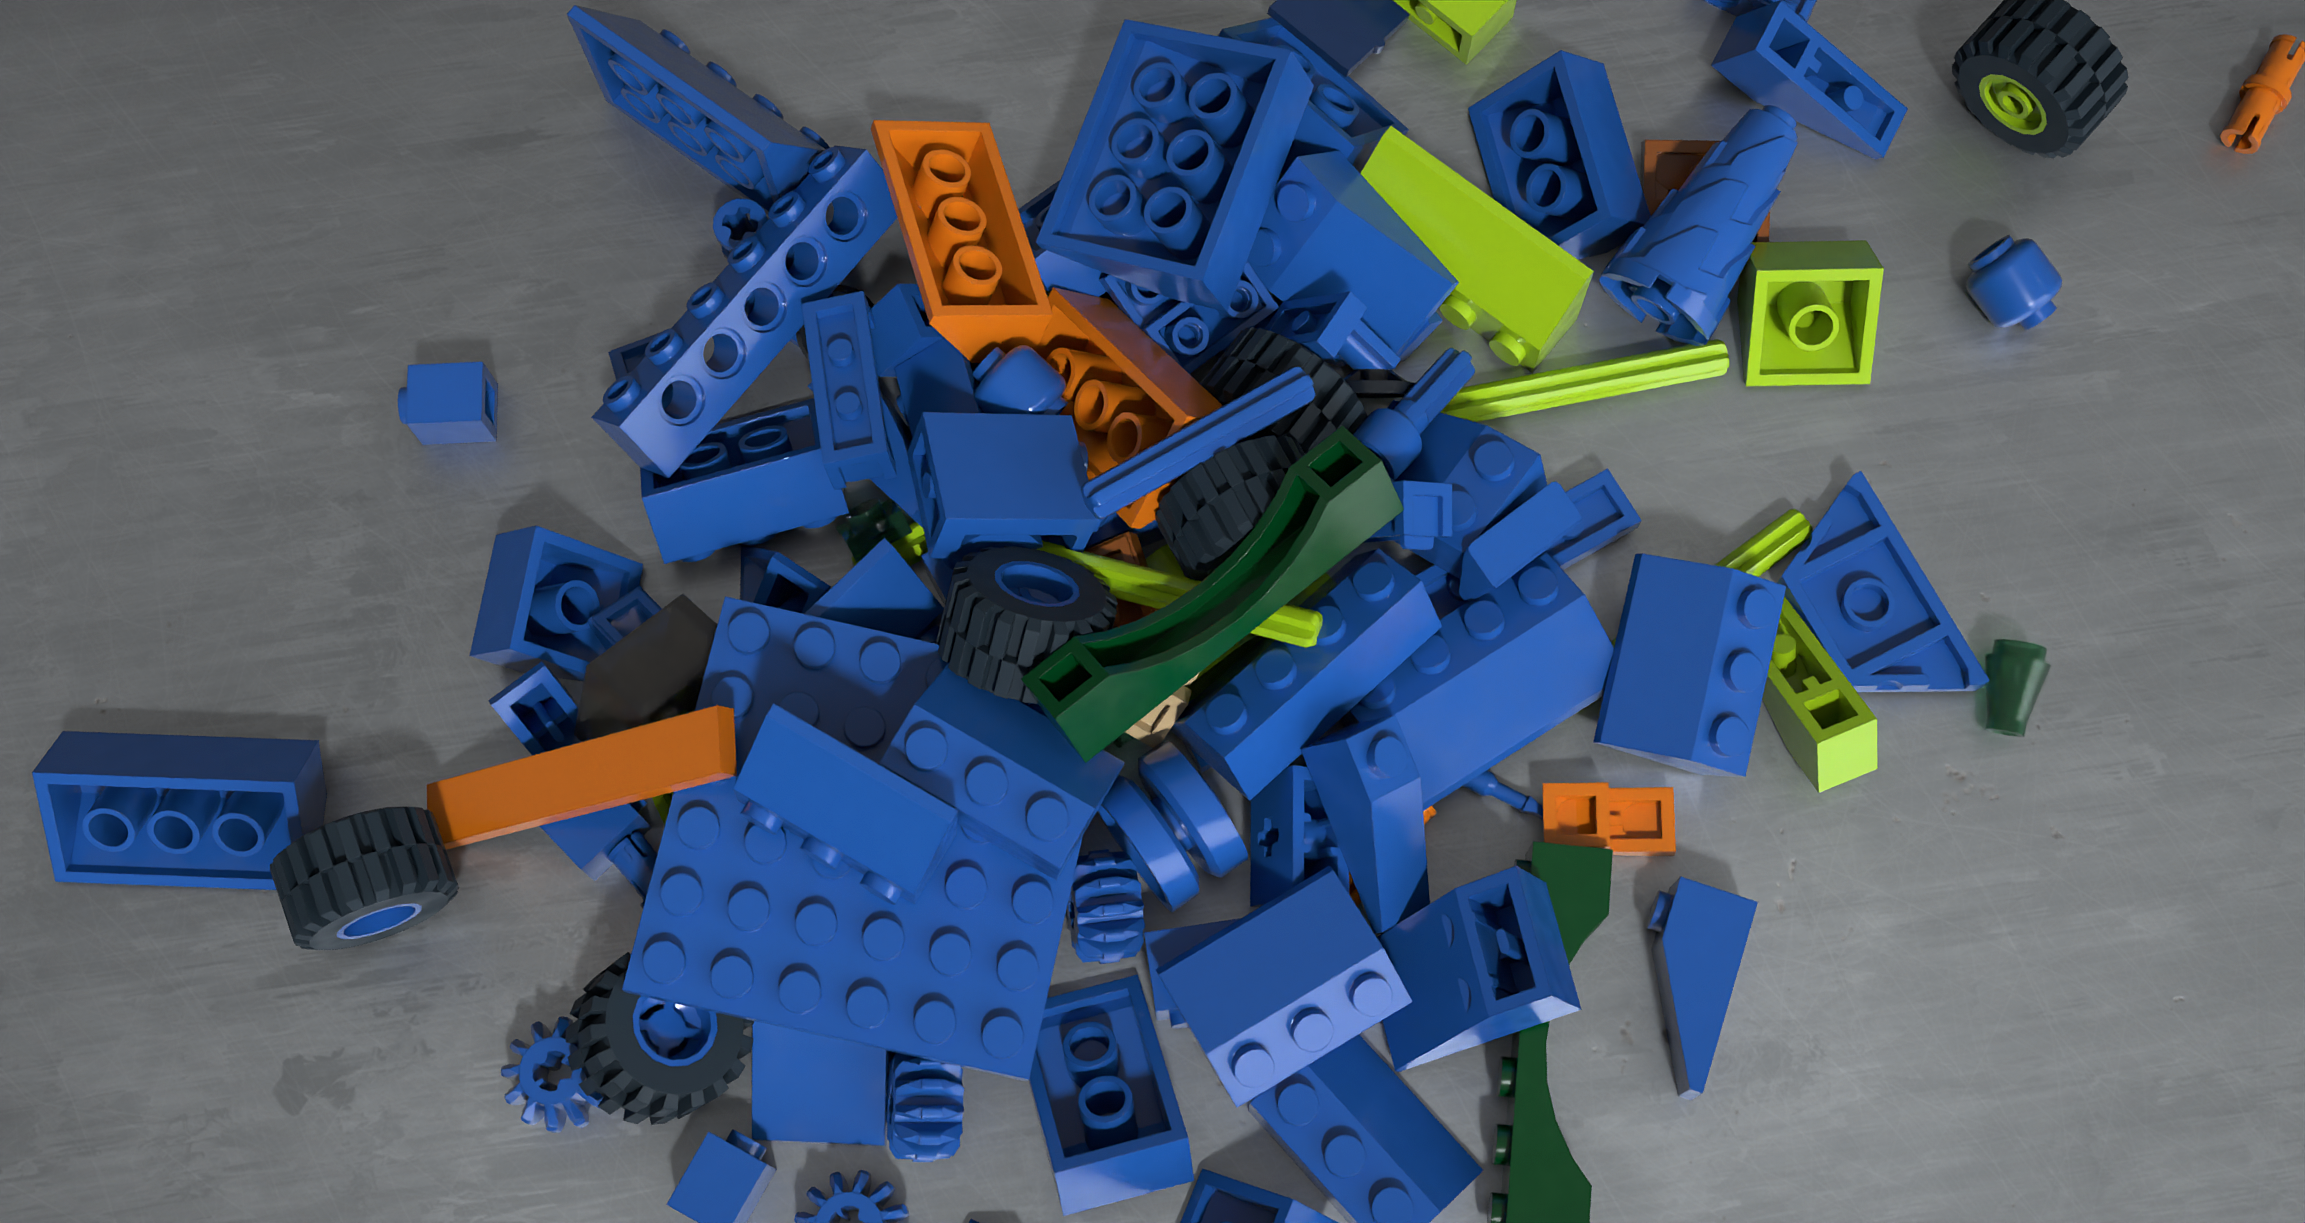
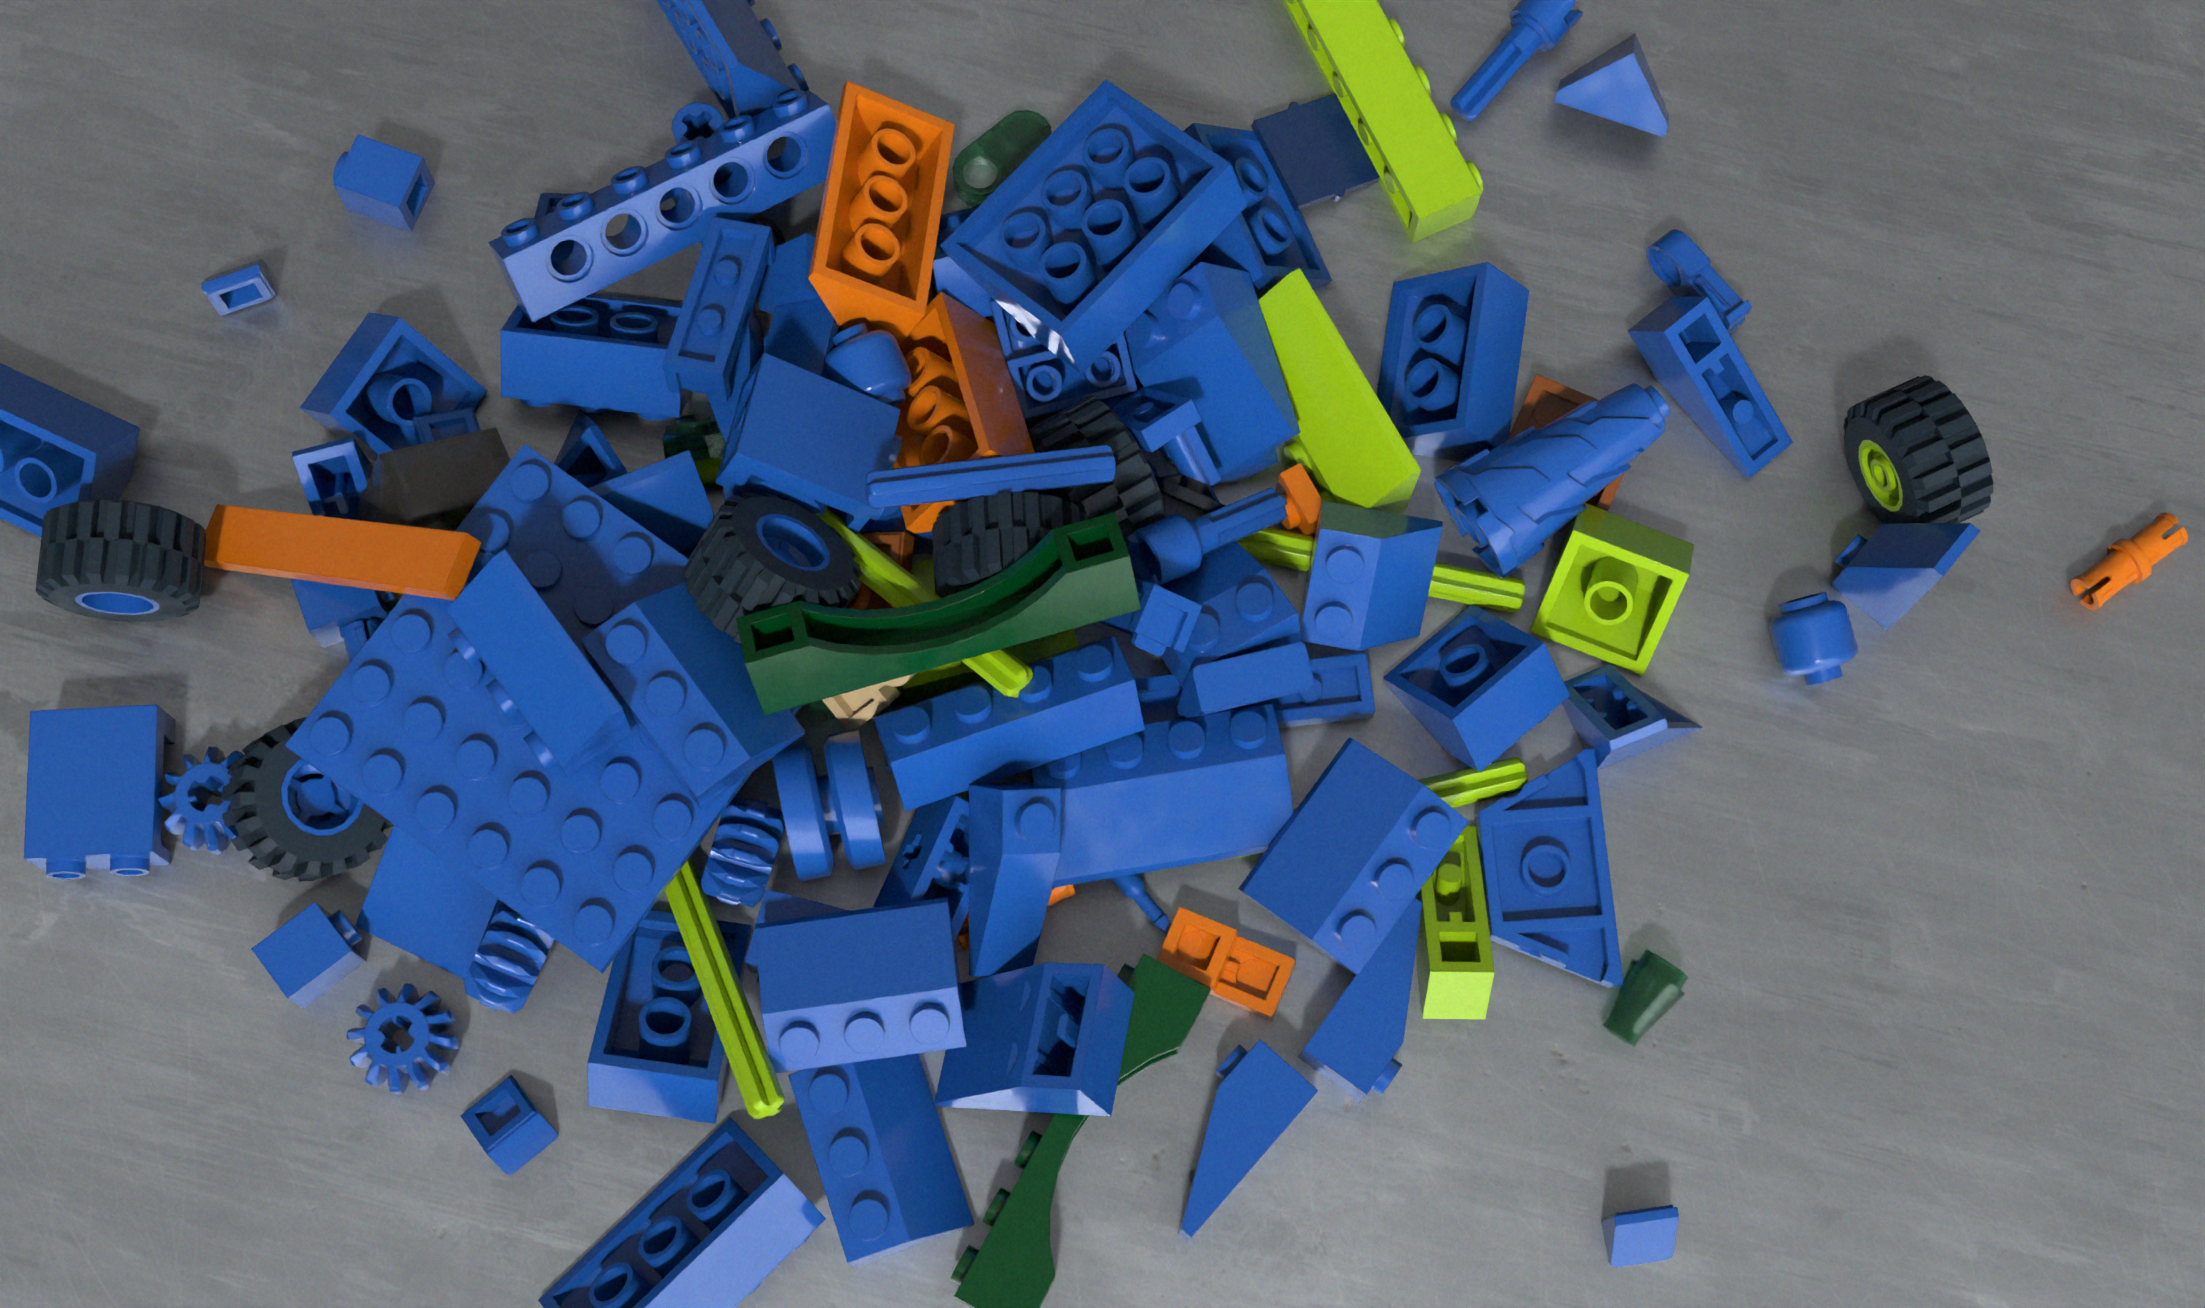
camera: 15 degrees right, 0 degrees up
none -> blue panel [24,704,176,880]
none -> blue slope [201,259,277,315]
none -> lime axle [665,856,785,1119]
none -> clear green piece [952,110,1052,207]
none -> orange plate [1275,463,1323,537]
none -> blue slope [1298,898,1422,1102]
none -> blue slope [1299,501,1443,651]
none -> blue slope [1383,604,1570,772]
none -> blue slope [1562,663,1703,771]
none -> slope [1601,1204,1679,1267]
none -> blue slope [1830,523,1980,630]

